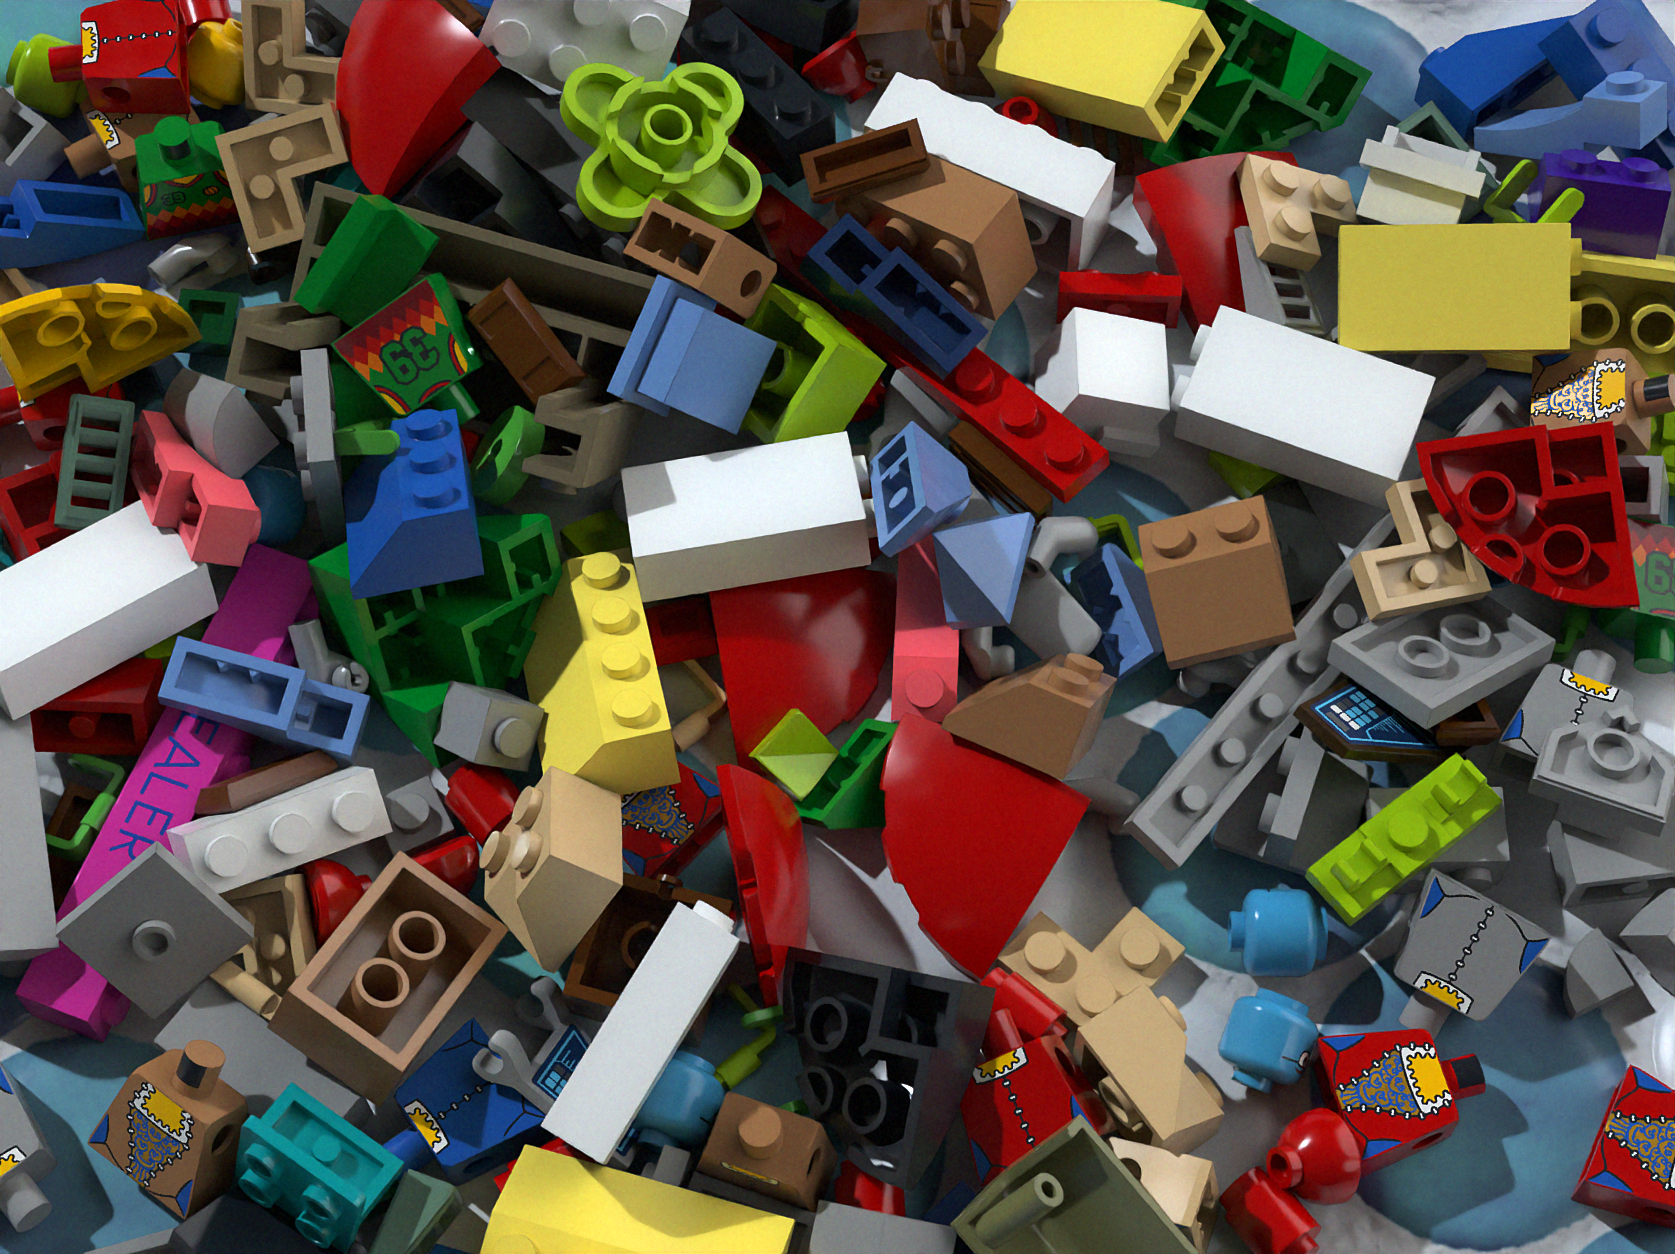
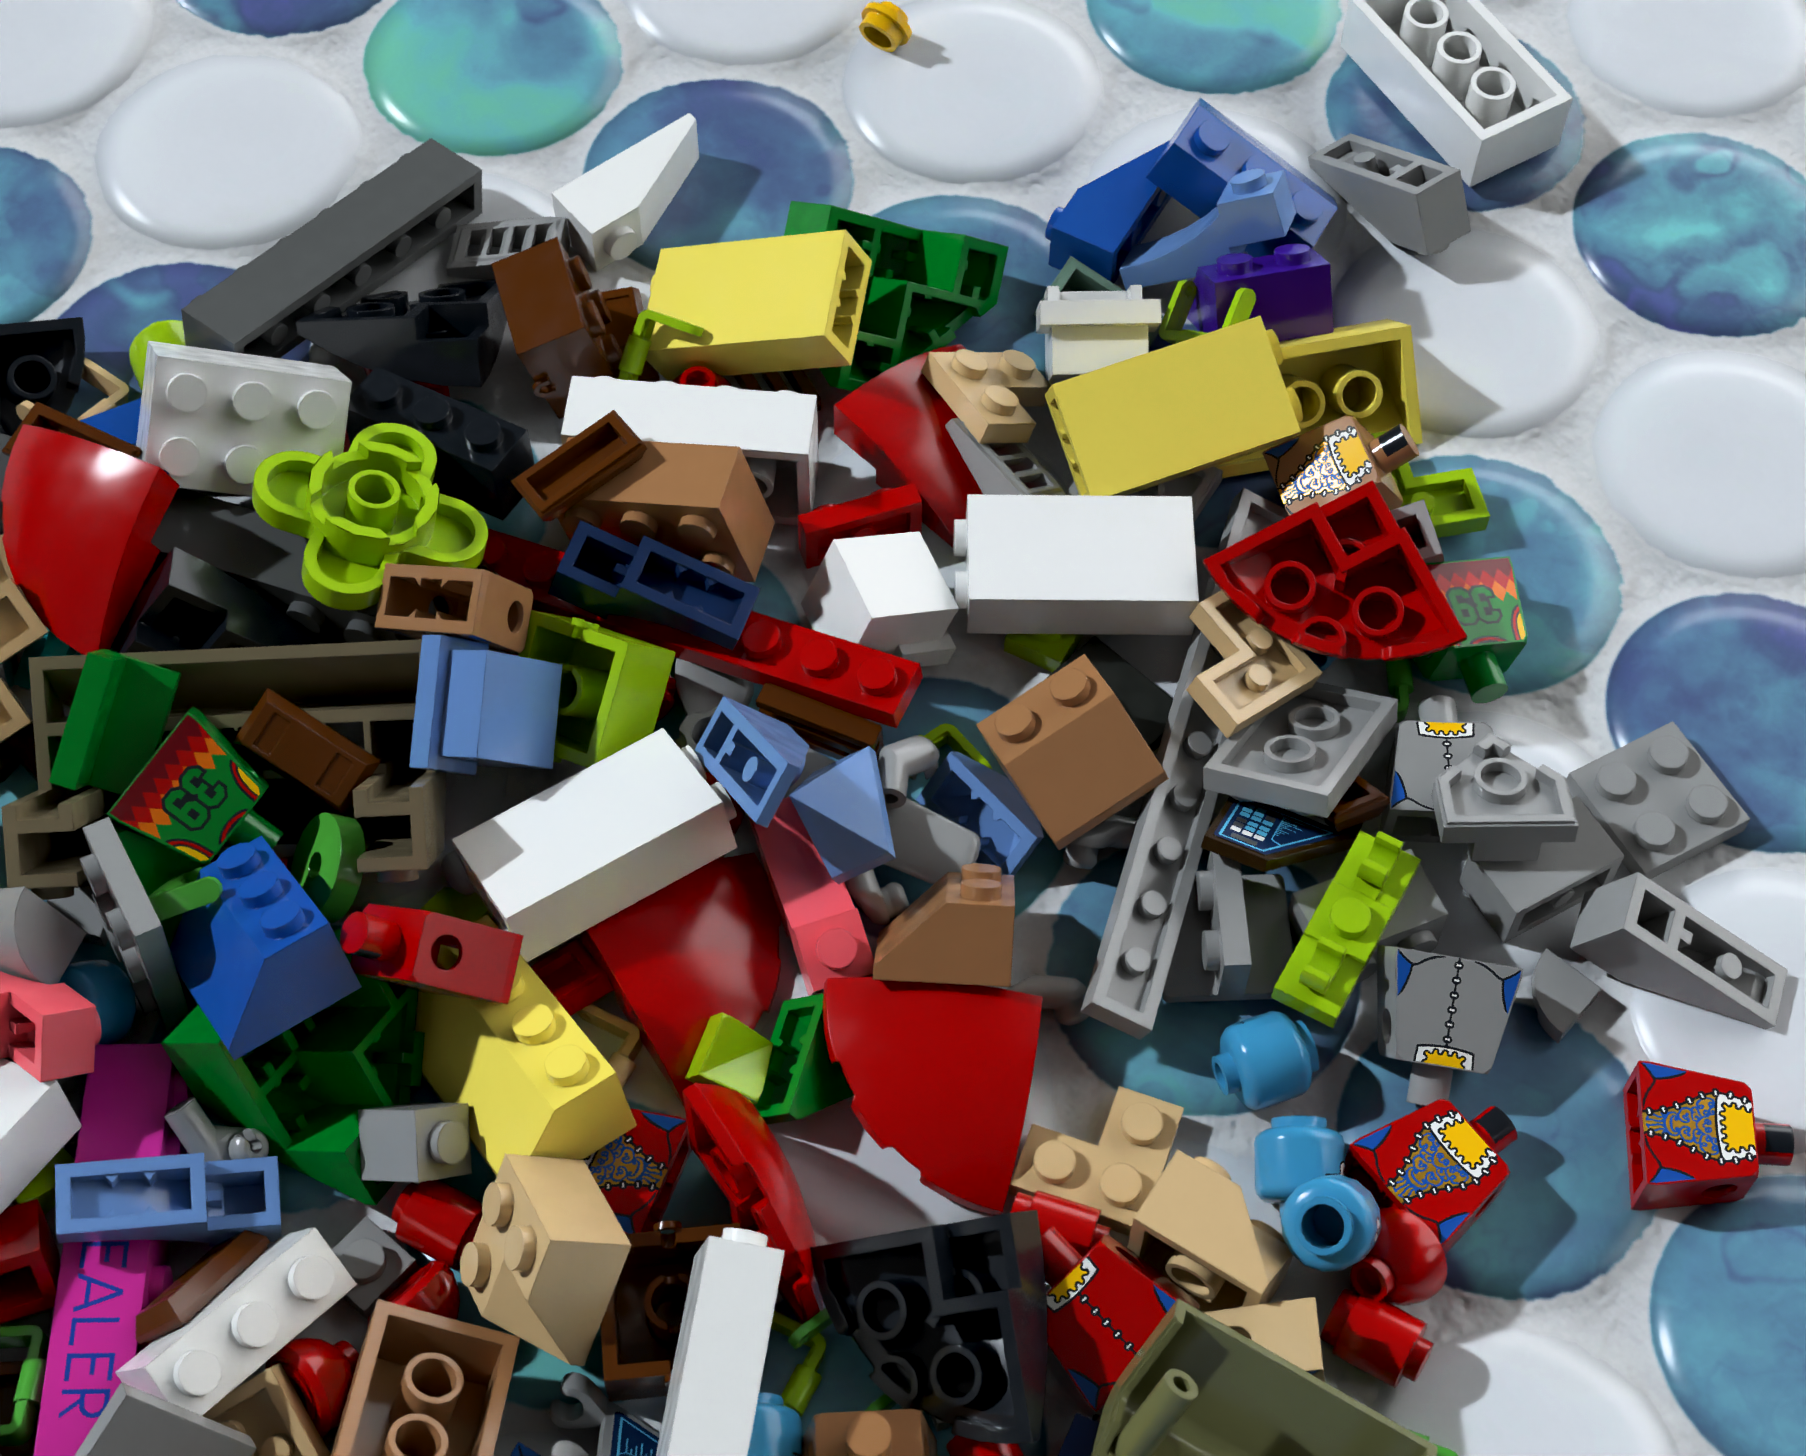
camera: 25 degrees left, 5 degrees down
red brick [801,28,878,104] -> none
none -> red torso [340,904,523,1005]
none -> lime piece [618,310,704,381]
none -> dark azure head [1281,1174,1381,1272]

